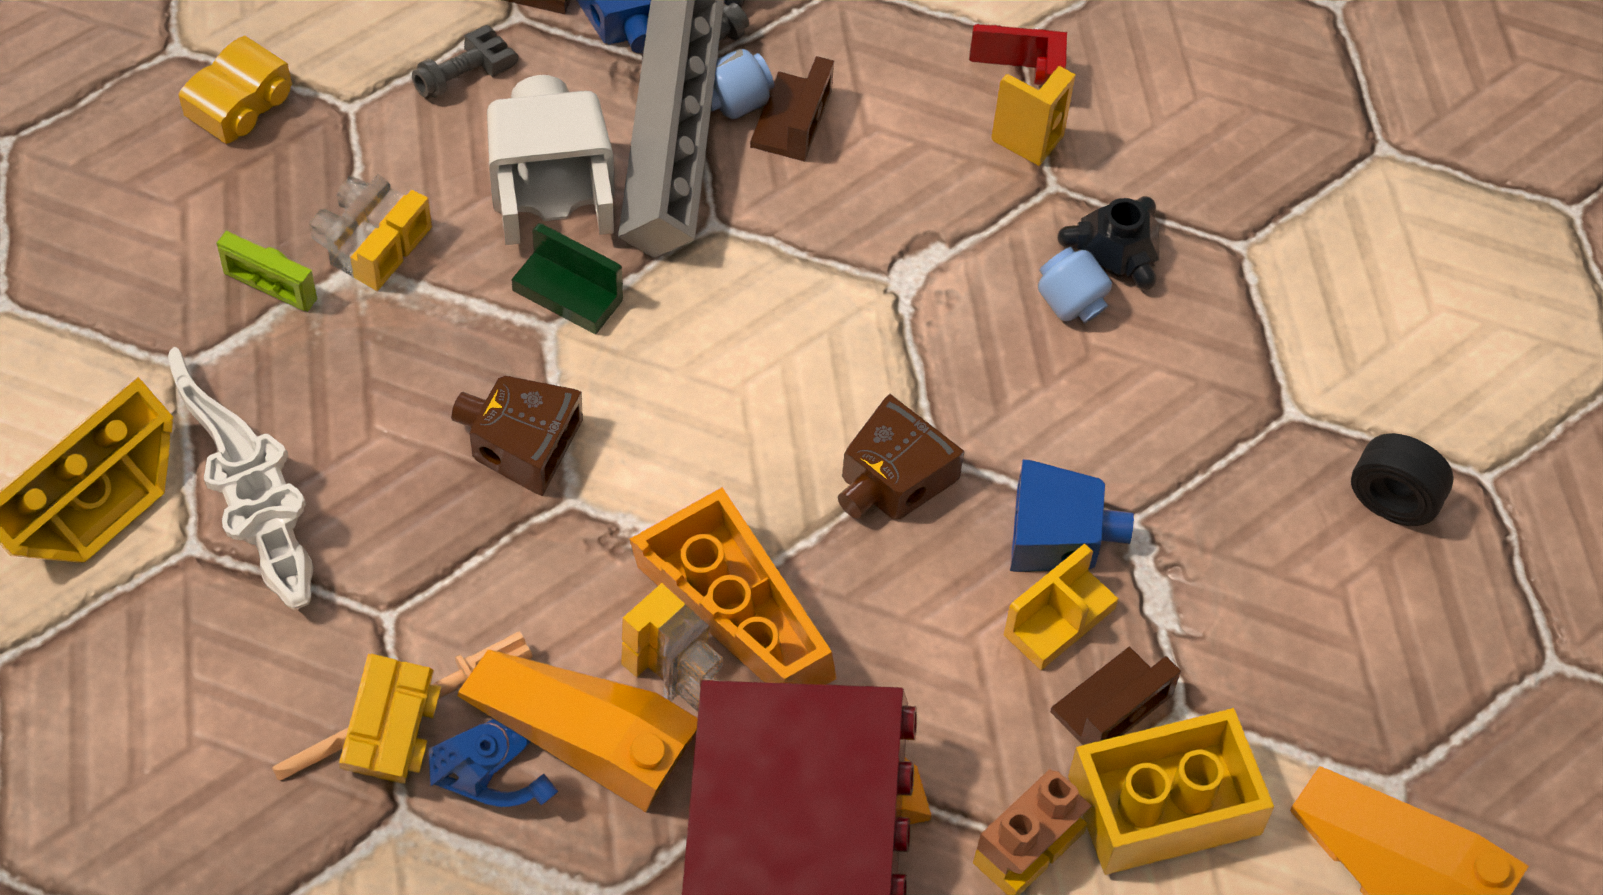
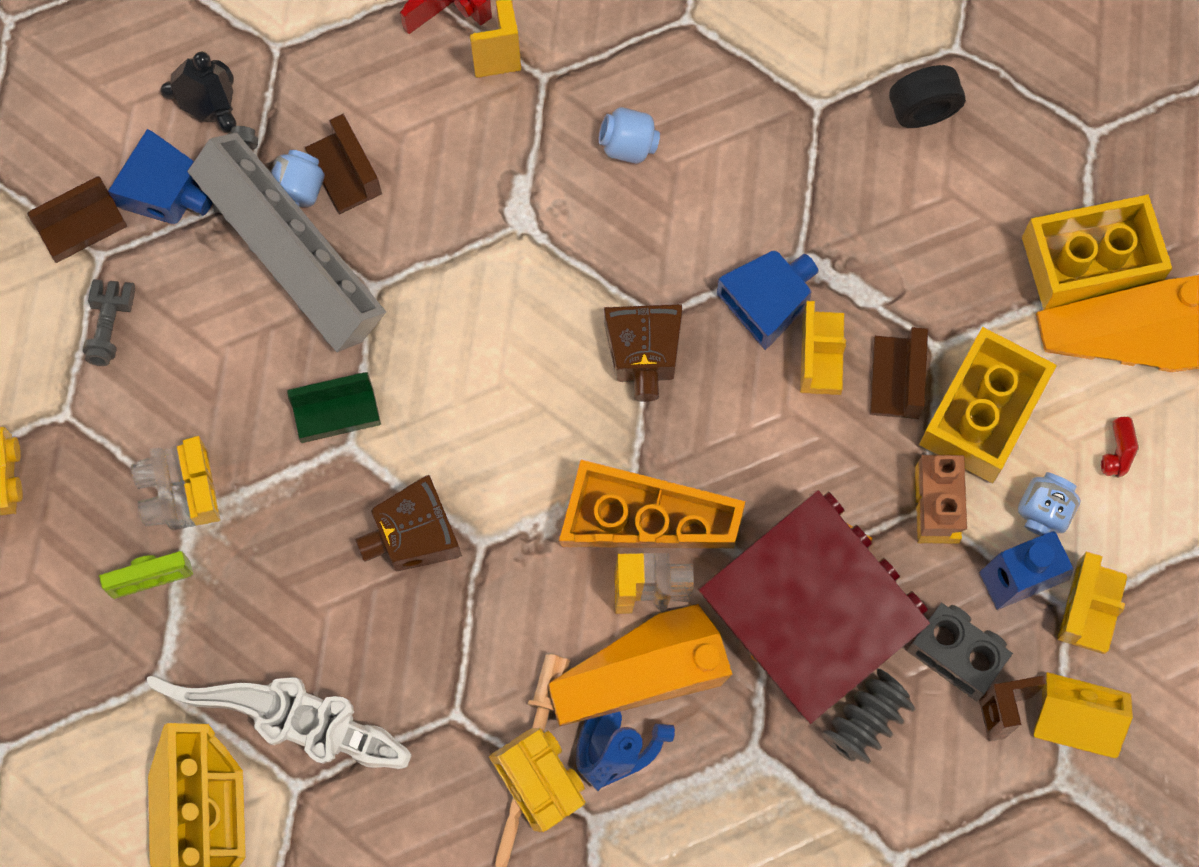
camera: 40 degrees left, 15 degrees up
white piece [487,75,615,245] -> none
black rock [1057,196,1159,290] -> none
none -> yellow brick [1022,194,1172,310]

